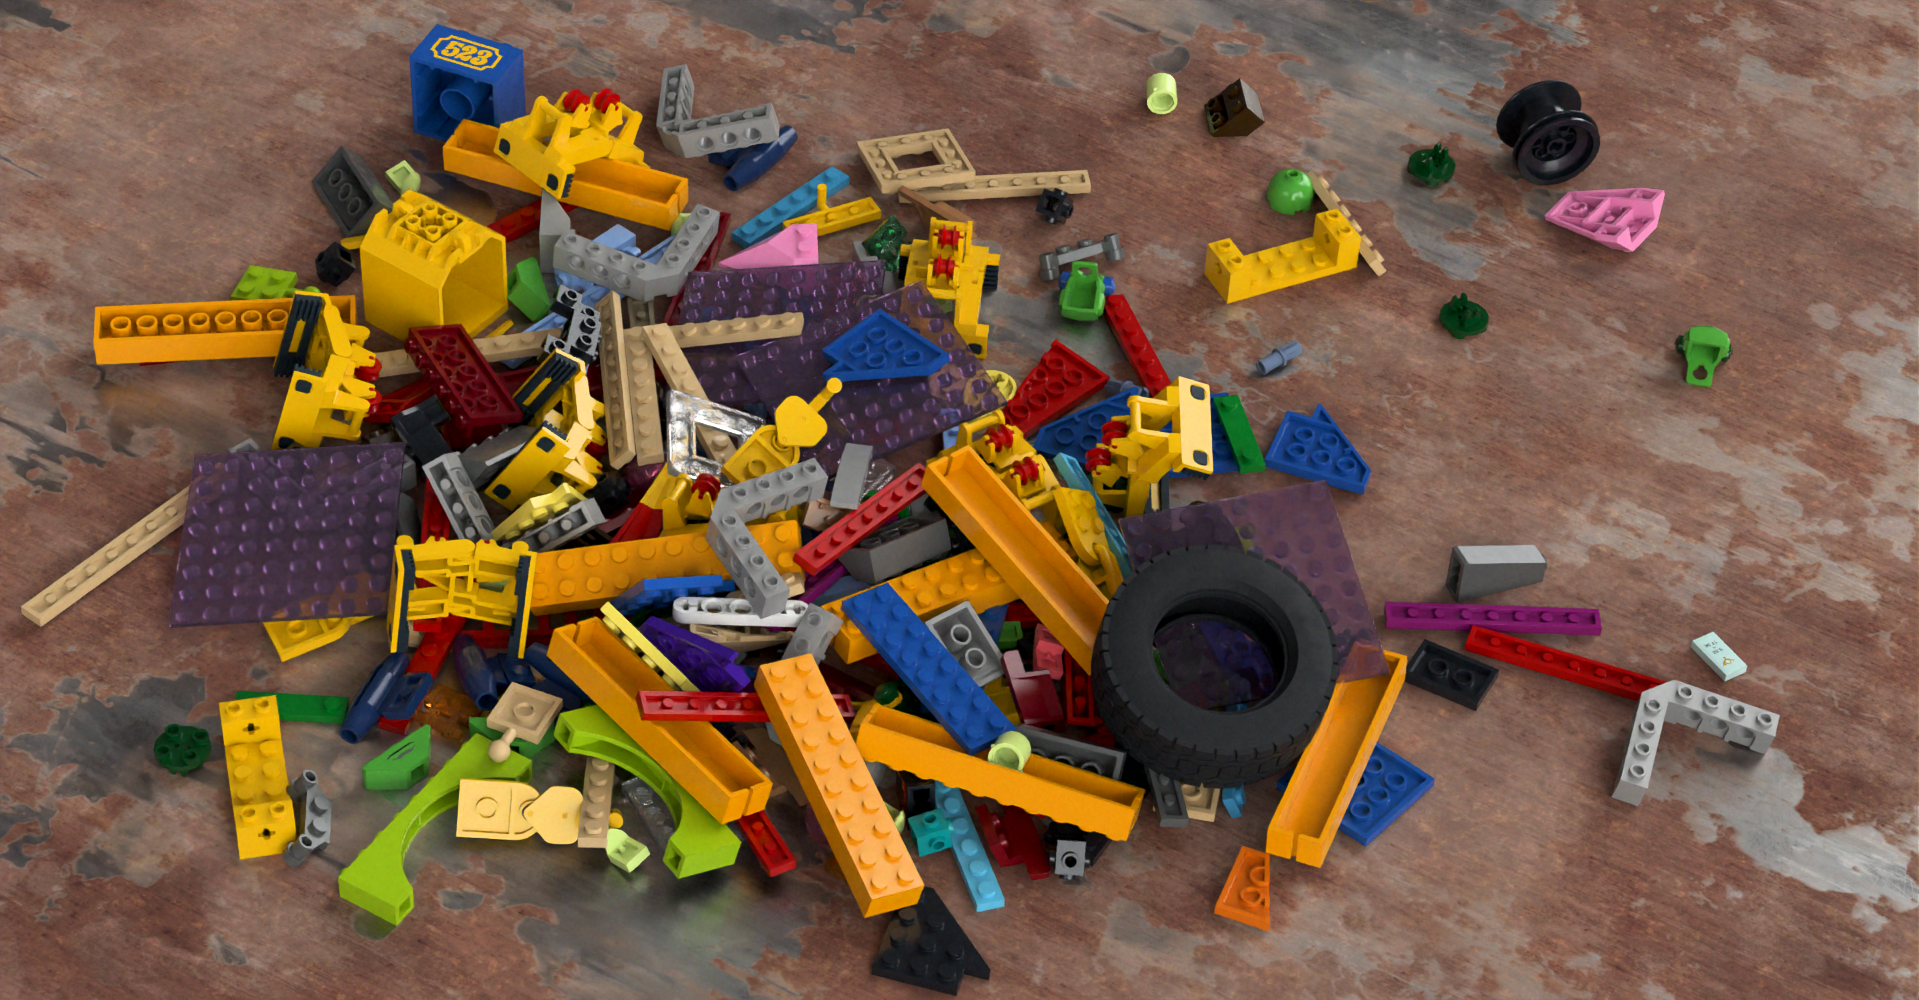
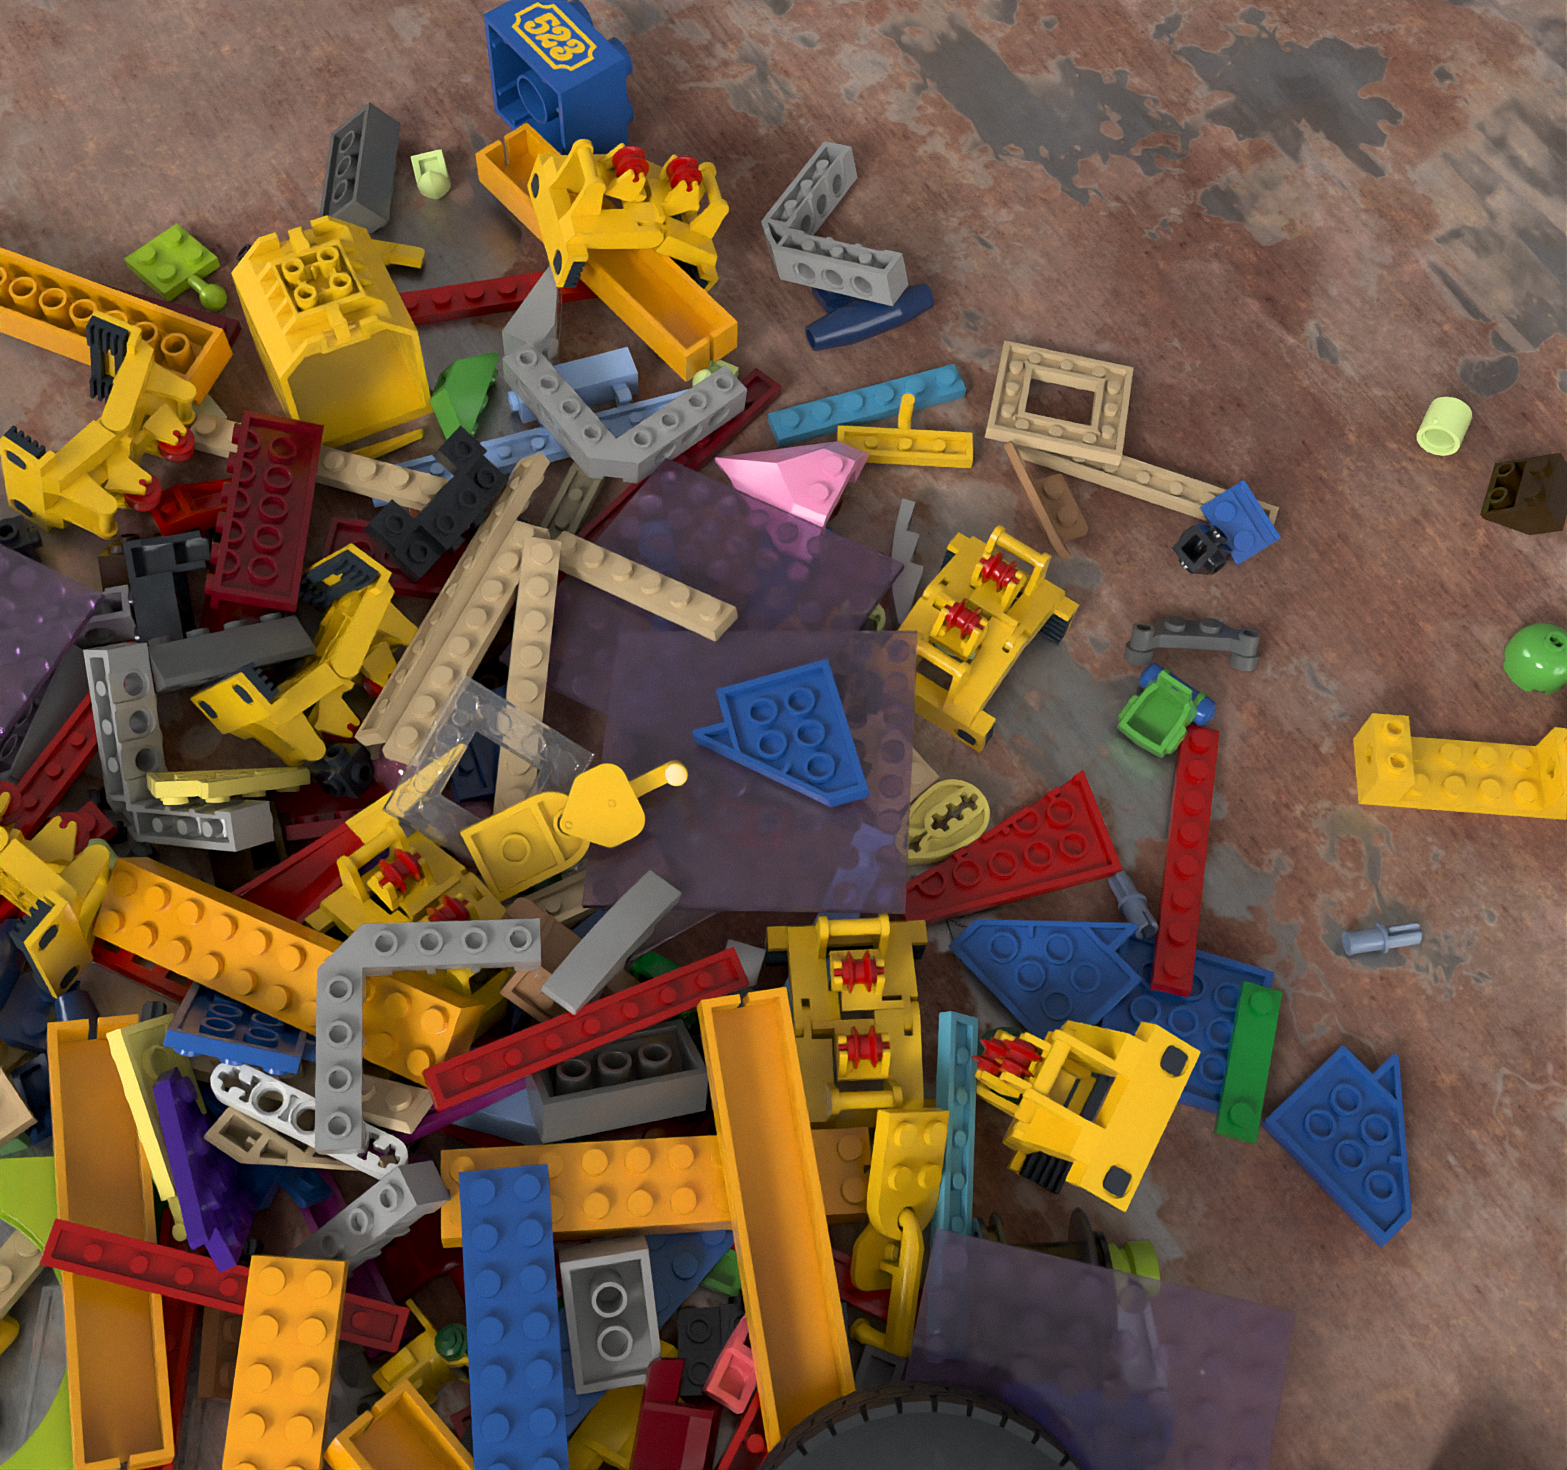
camera: 25 degrees right, 20 degrees up
clear green plate [861,214,912,273] -> none
none -> blue plate [1199,480,1281,566]

